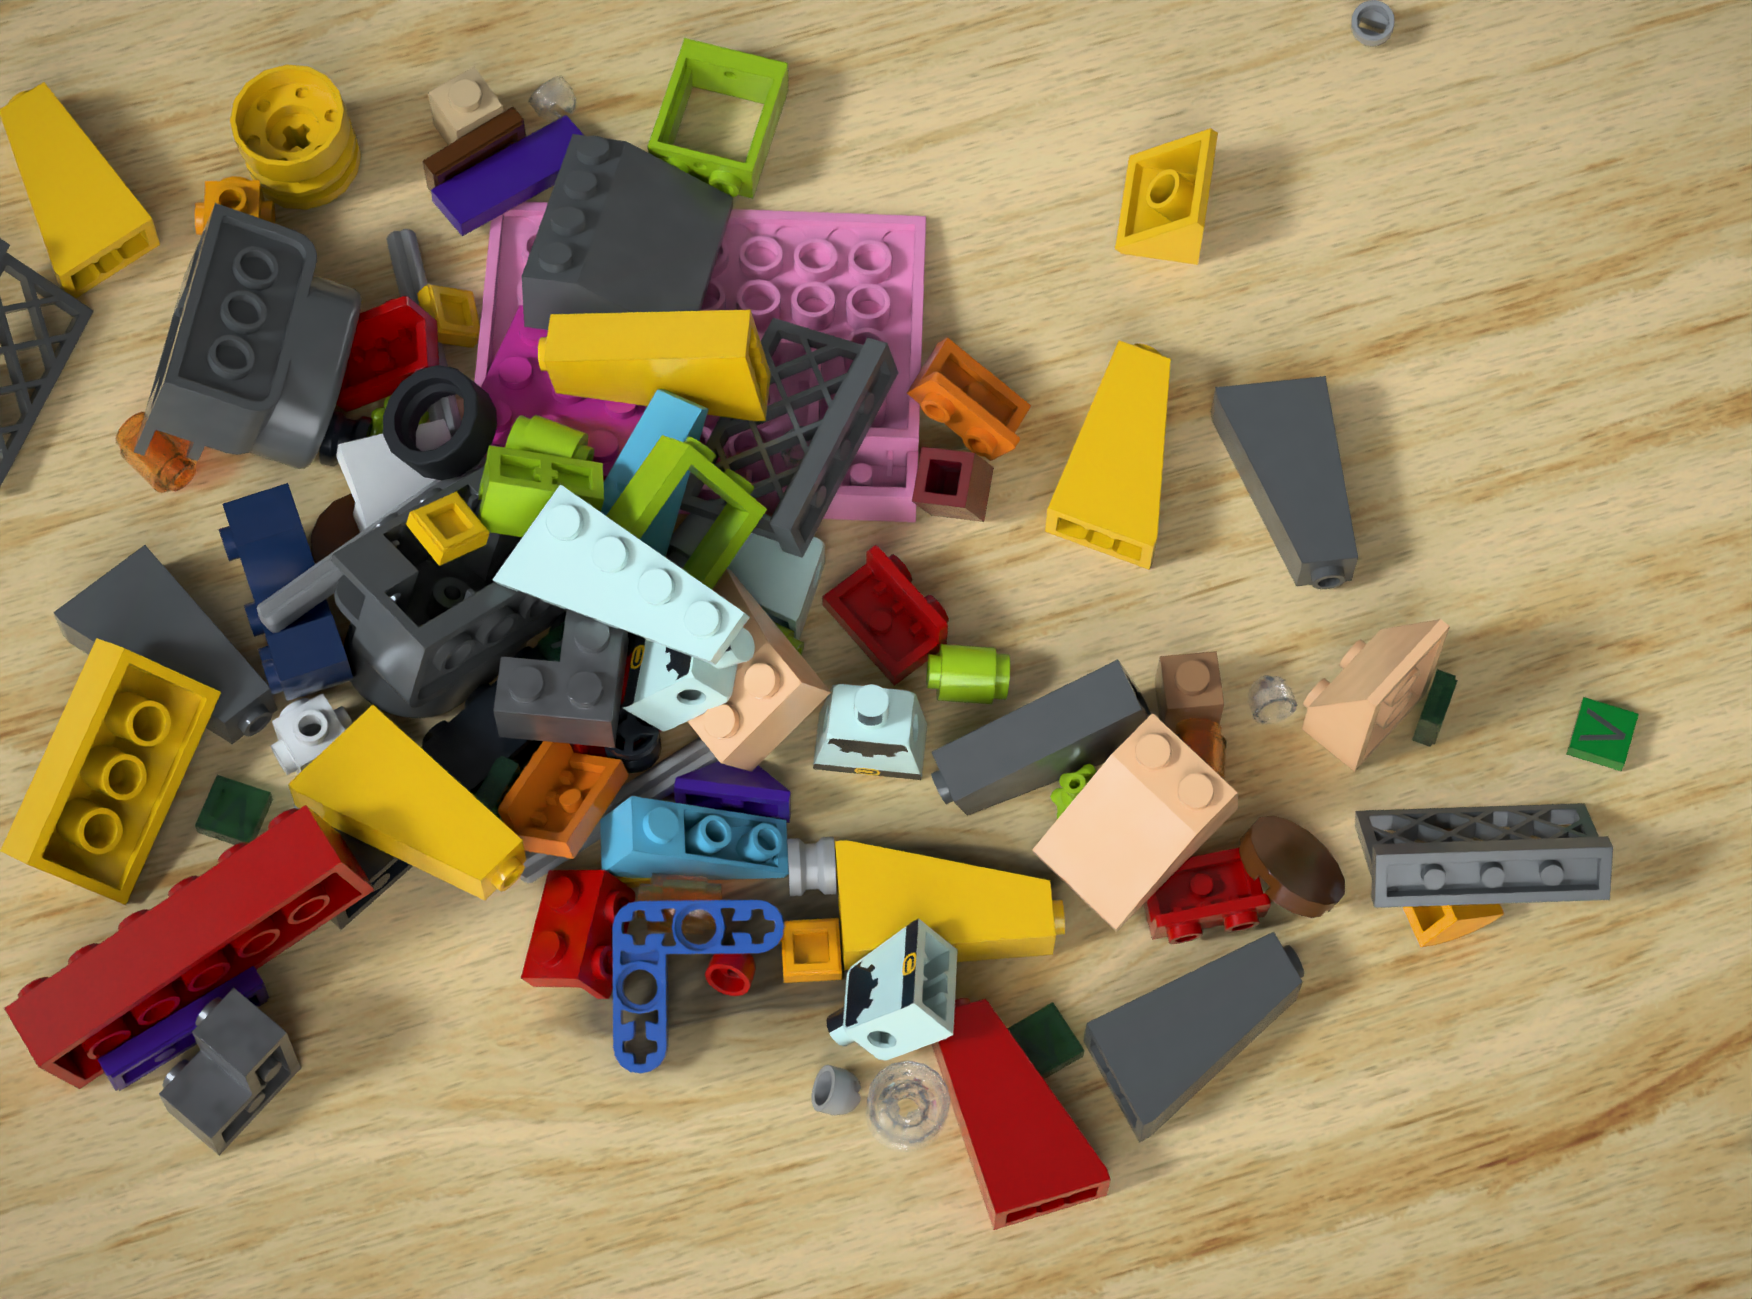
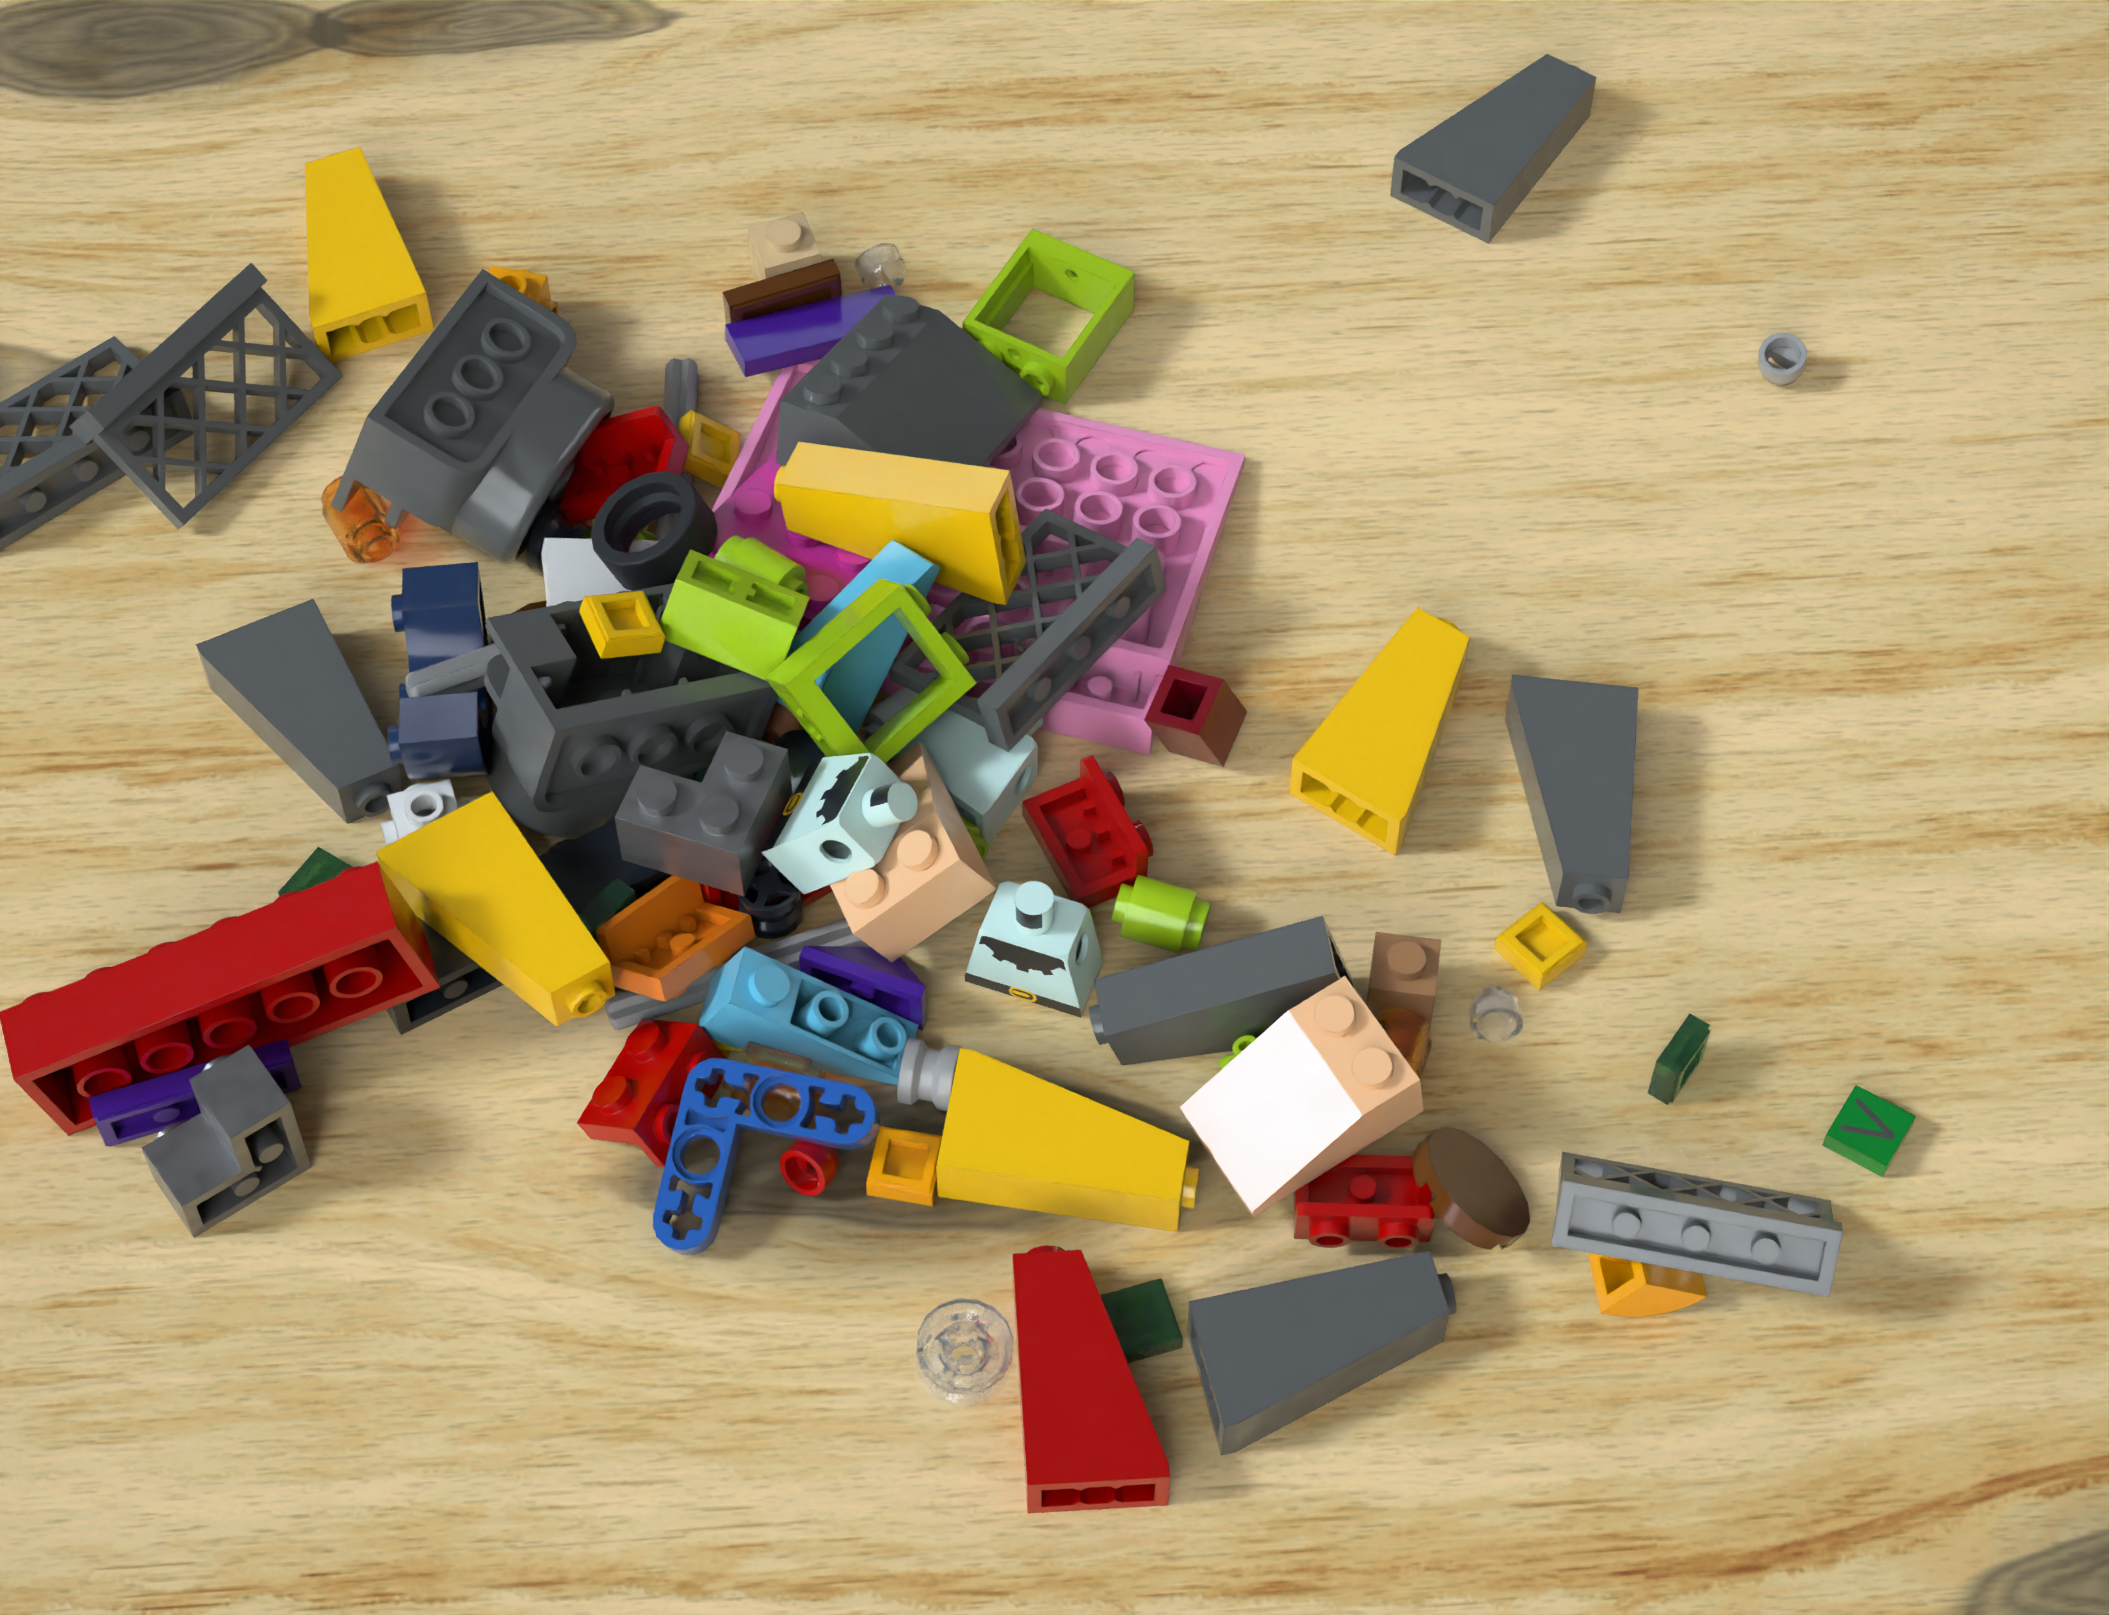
camera: 15 degrees right, 10 degrees down
yellow slope [0,638,221,905] -> none
yellow wheel [230,64,361,210] -> none
light aqua wing [492,484,750,666] -> none
light grey hinge [812,1065,861,1115] -> none
light aqua torso [826,918,958,1061] -> none
orange bracket [907,337,1031,461] -> none
yellow slope [1115,128,1218,265] -> none
light nougat slope [1302,619,1450,772] -> none
none -> yellow tile [1494,901,1588,991]

